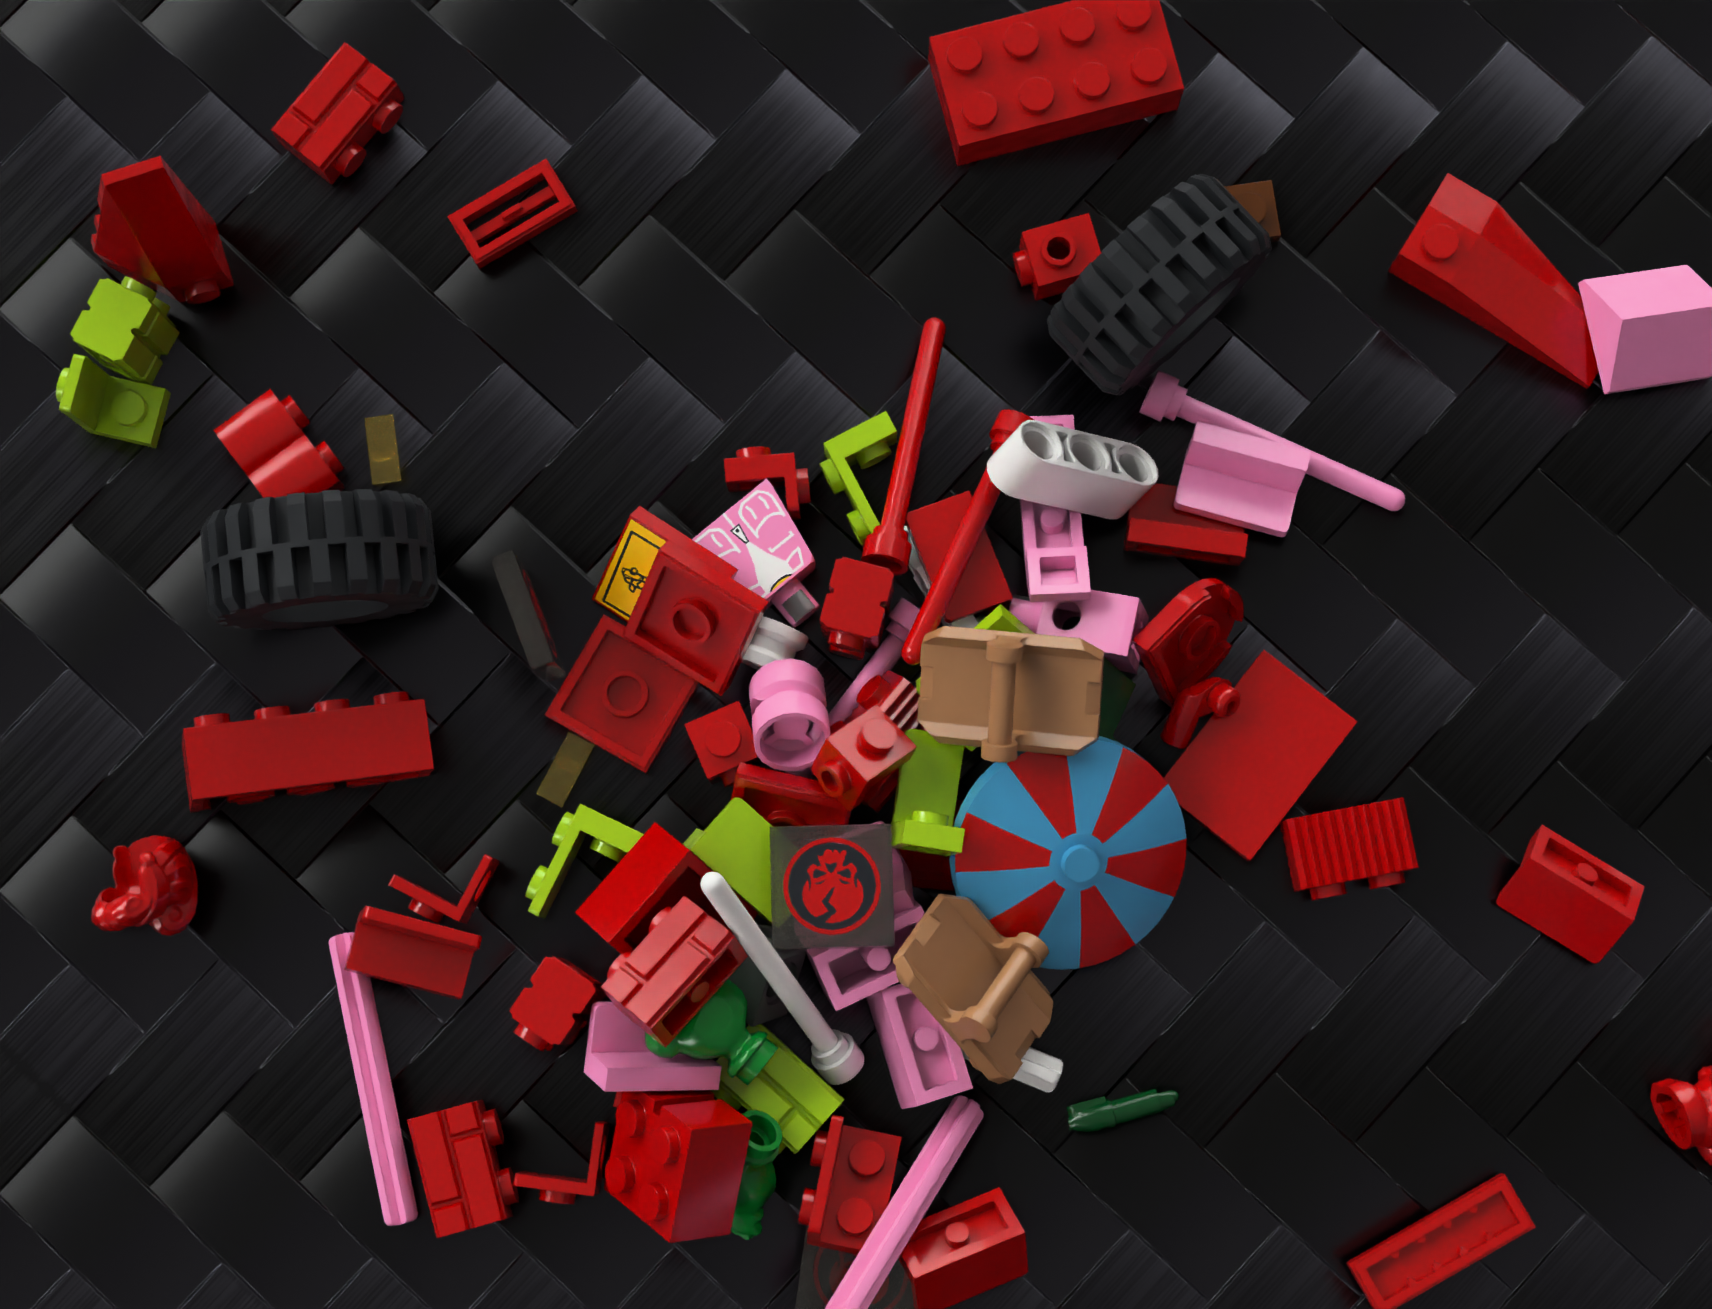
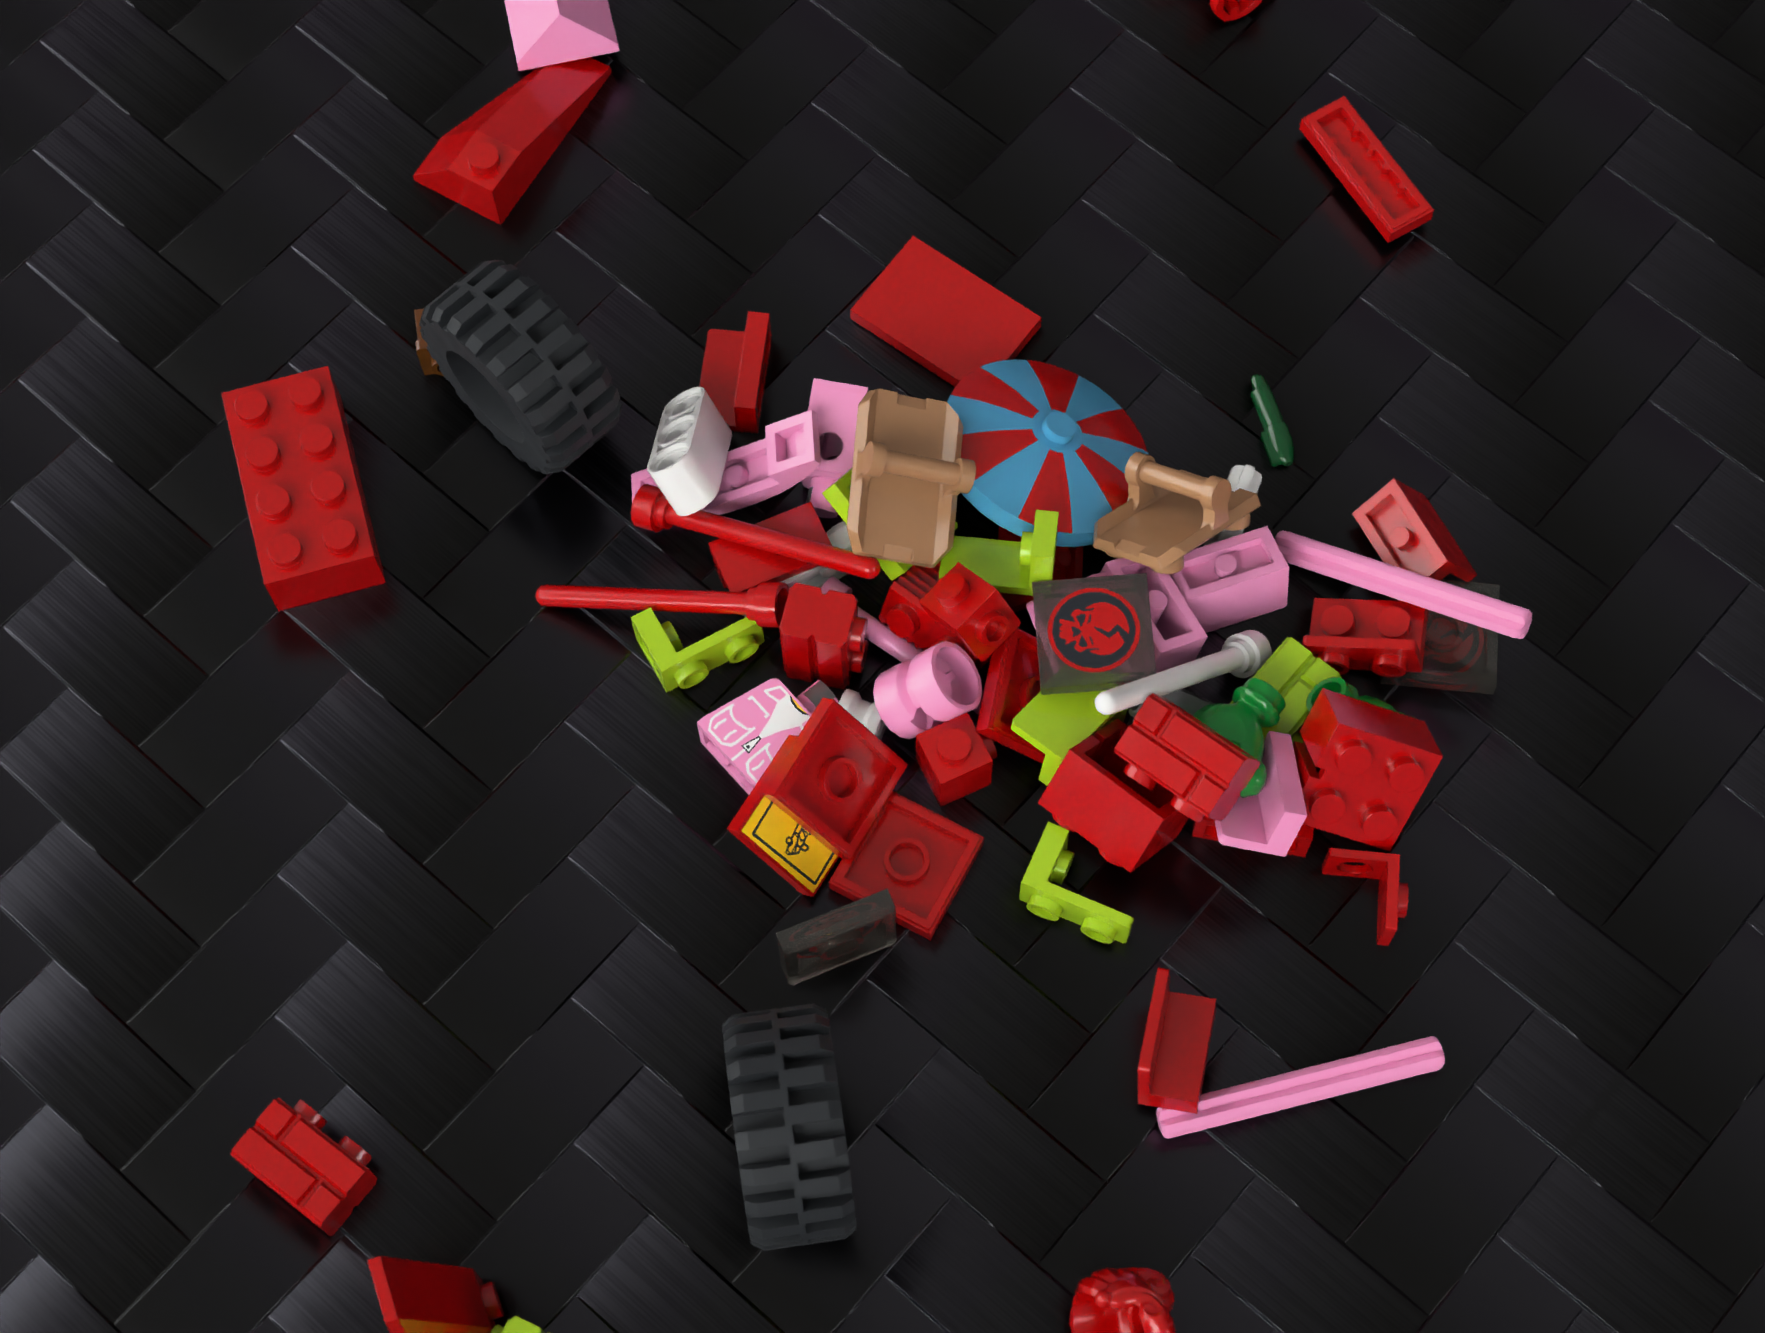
camera: 95 degrees left, 15 degrees down
red wedge [182,691,434,813] -> none
red brick [213,389,345,498] -> none
clear yellow piece [364,414,401,485] -> none
red bracket [388,854,500,924] -> none
red brick [407,1100,519,1238] -> none
red tile [447,159,577,269] -> none
red brick [509,956,606,1052] -> none
clear yellow piece [536,732,595,807] -> none
red bracket [724,446,811,520] -> none
red brick [1013,213,1101,300] -> none
red tile [1132,578,1244,708] -> none
bright pink piece [1139,370,1405,511] -> none
red arm [1160,677,1241,748] -> none
bright pink panel [1173,421,1311,537] -> none
red brick [1280,797,1419,901] -> none
red panel [1496,825,1645,964] -> none

